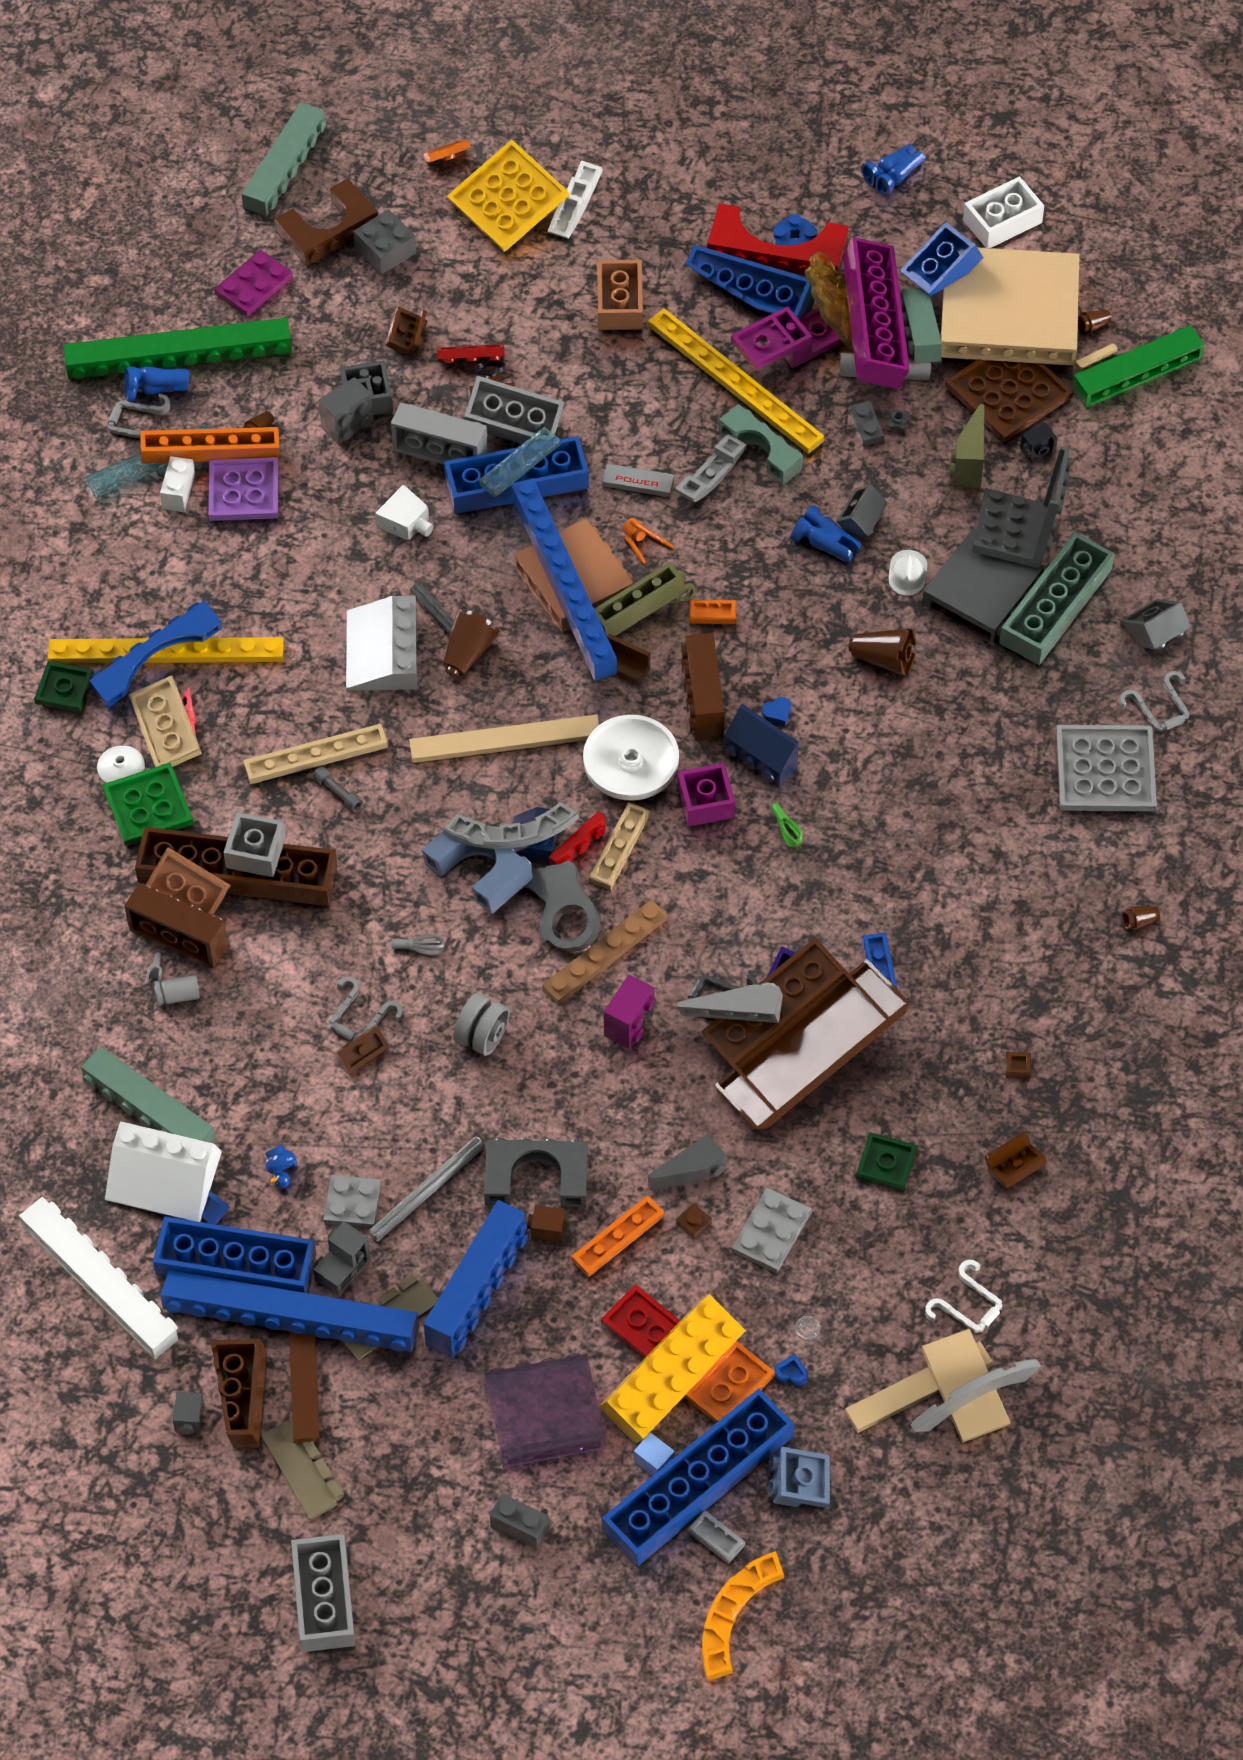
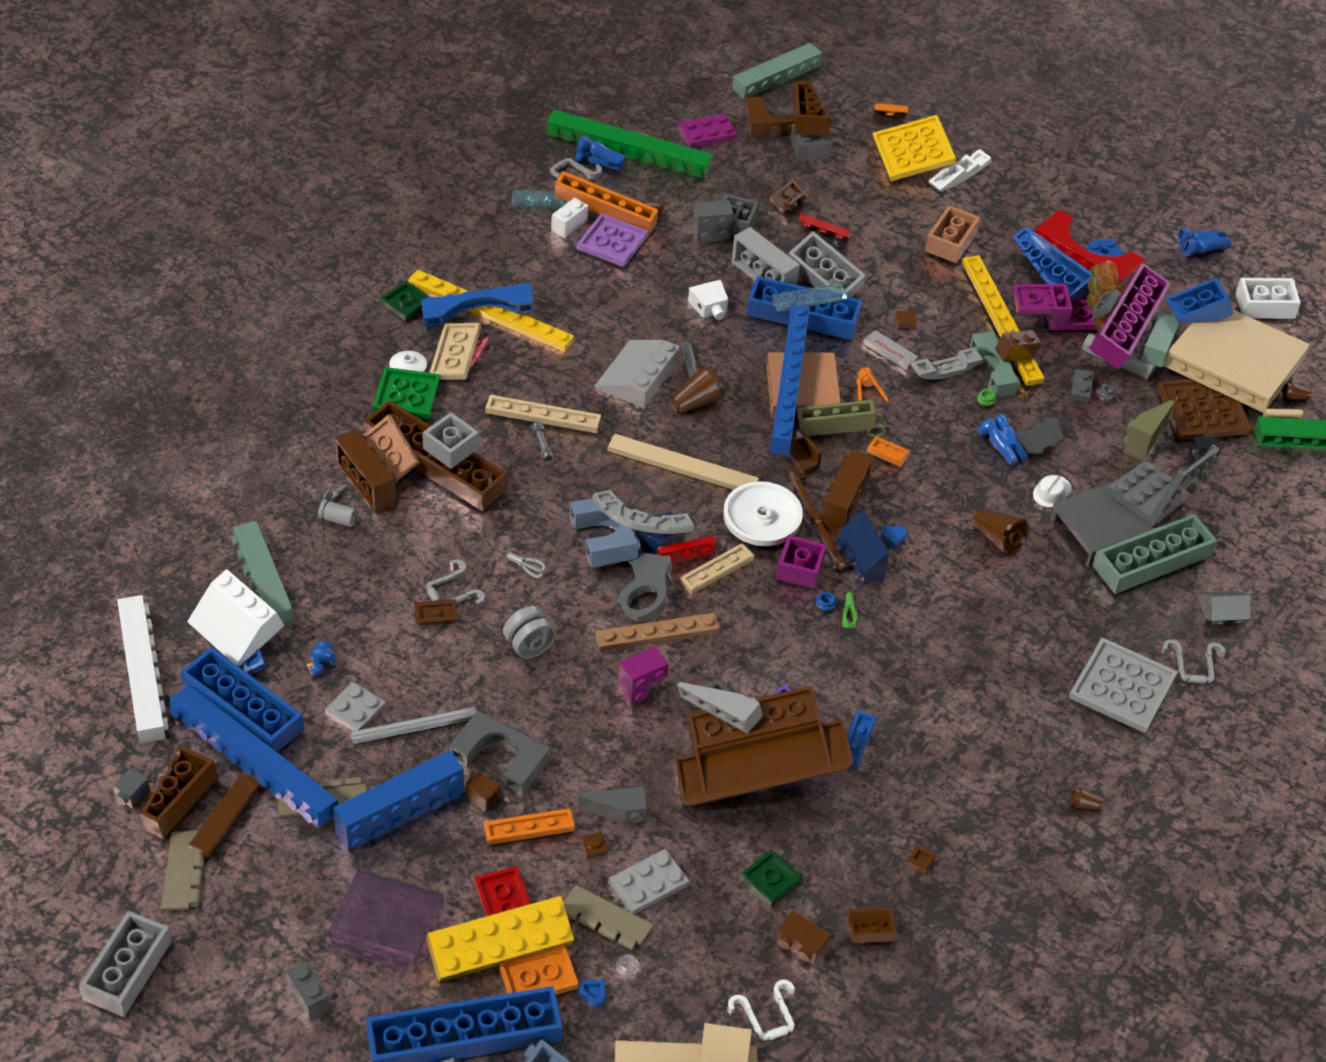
camera: 25 degrees right, 10 degrees down
dark grey brick [313,1221,371,1297] -> none
light blue brick [634,1432,675,1476] -> none
none -> dark tan windscreen [563,885,654,950]
none -> reddish brown brick [776,911,831,965]
none -> reddish brown piece [790,471,849,571]
none -> reddish brown wedge [793,81,831,136]
none -> blue plate [816,592,836,611]
none -> reddish brown tile [896,311,917,328]
none -> bright green plate [977,389,996,406]
none -> reddish brown brick [995,330,1042,362]
none -> dark grey plate [1091,289,1120,319]

